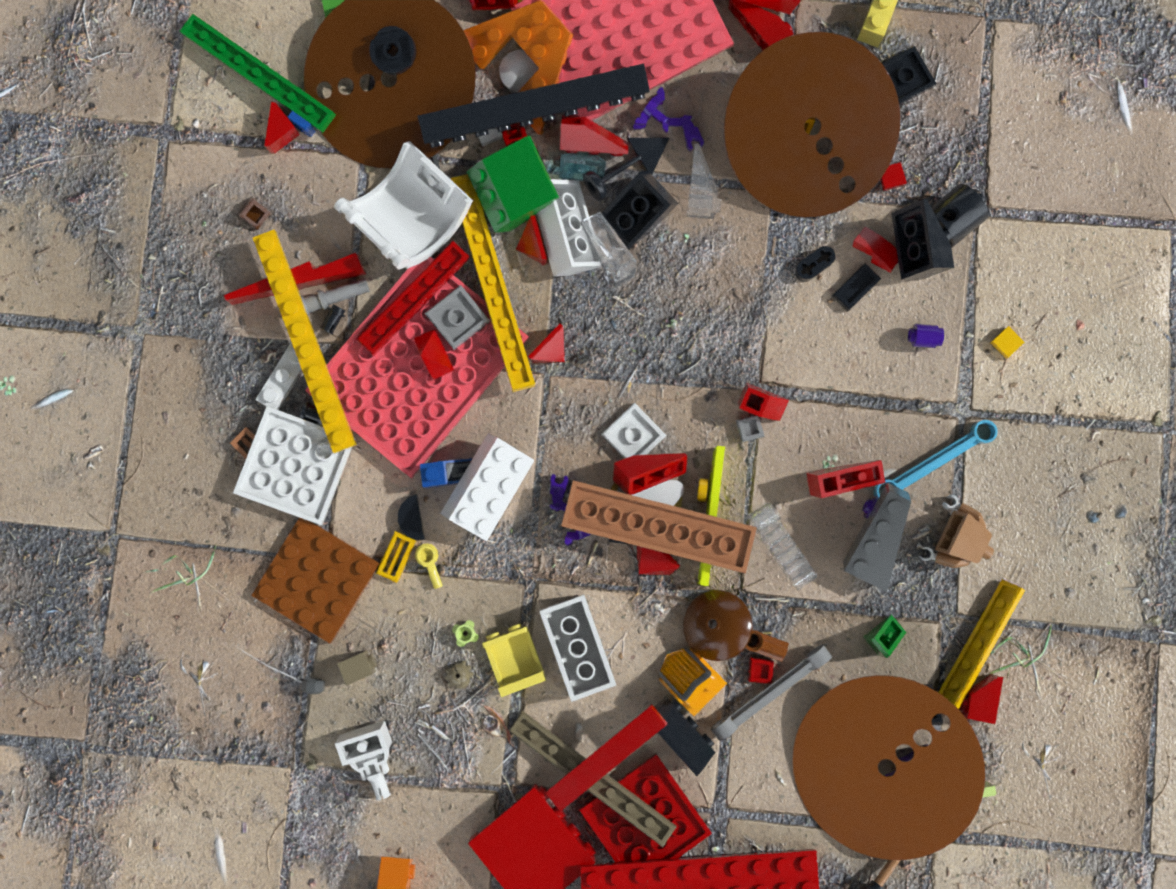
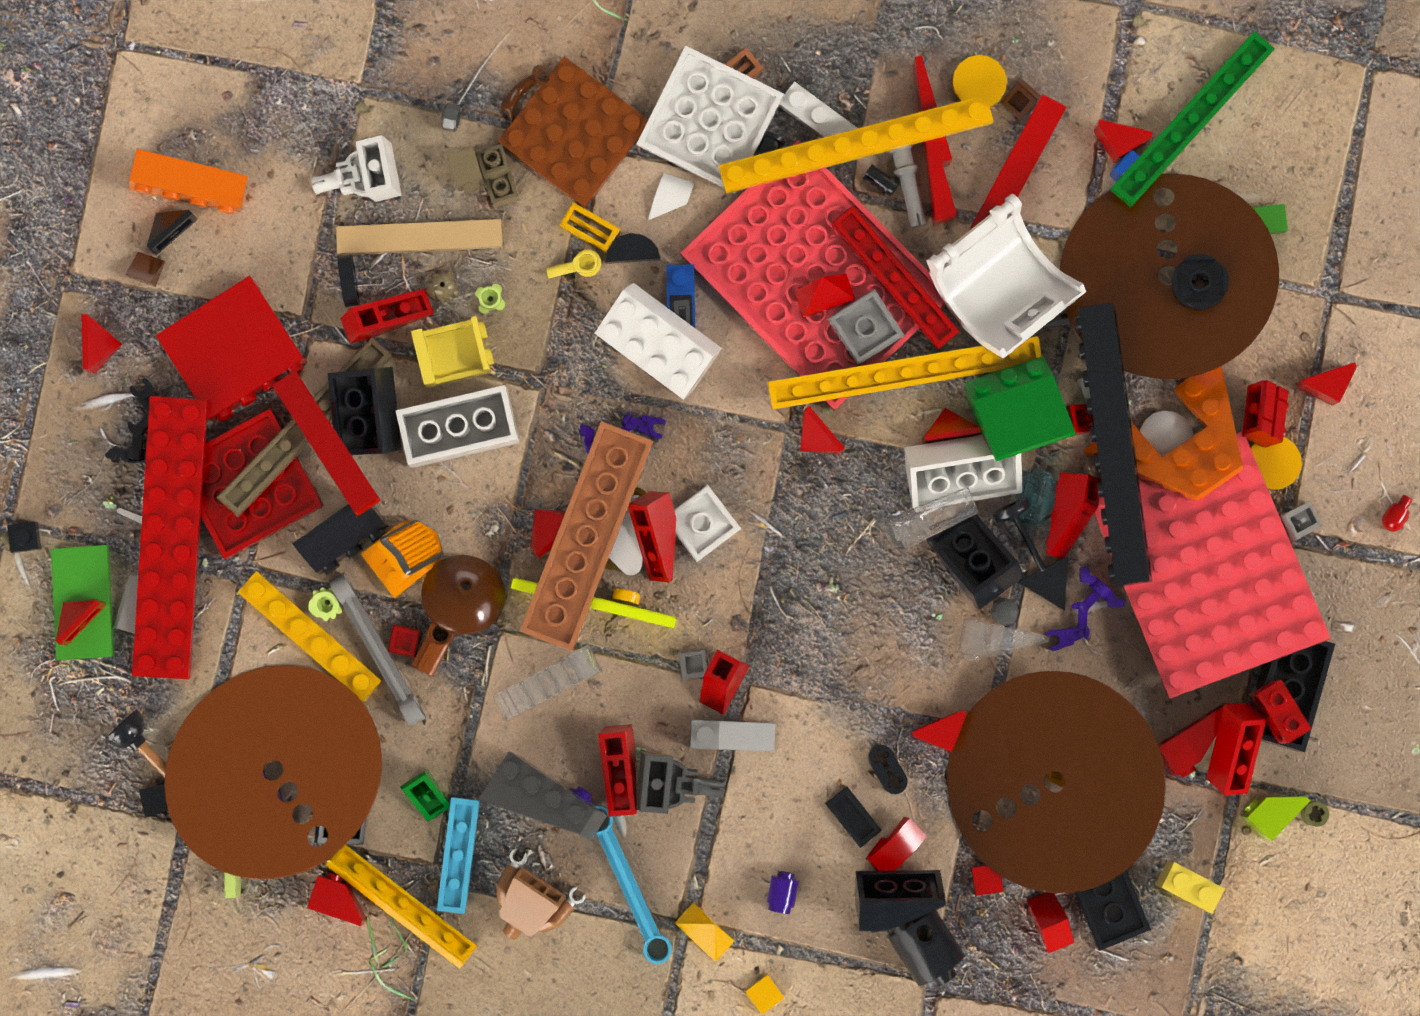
camera: 90 degrees right, 0 degrees up
none -> black tile [139,783,168,817]
none -> yellow plate [238,571,383,702]
none -> yellowish green animal [308,587,342,621]
none -> black slope [327,367,402,455]
none -> tan tile [336,219,503,255]
none -> black beam [337,254,360,307]
none -> red slope [340,289,434,344]
none -> medium azure plate [437,797,480,914]
none -> dark tan slope [476,144,520,208]
none -> reddish brown piece [501,65,549,123]
none -> dark grey brick [637,752,725,814]
none -> white sticker [648,173,695,220]
none -> yellow slope [675,902,735,962]
none -> light grey slope [690,720,775,751]
none -> red slope [910,710,966,752]
none -> yellow tile [952,55,1007,108]
none -> red slope [968,94,1067,231]
none -> dark grey tile [990,598,1019,626]
none -> red slope [1026,892,1074,953]

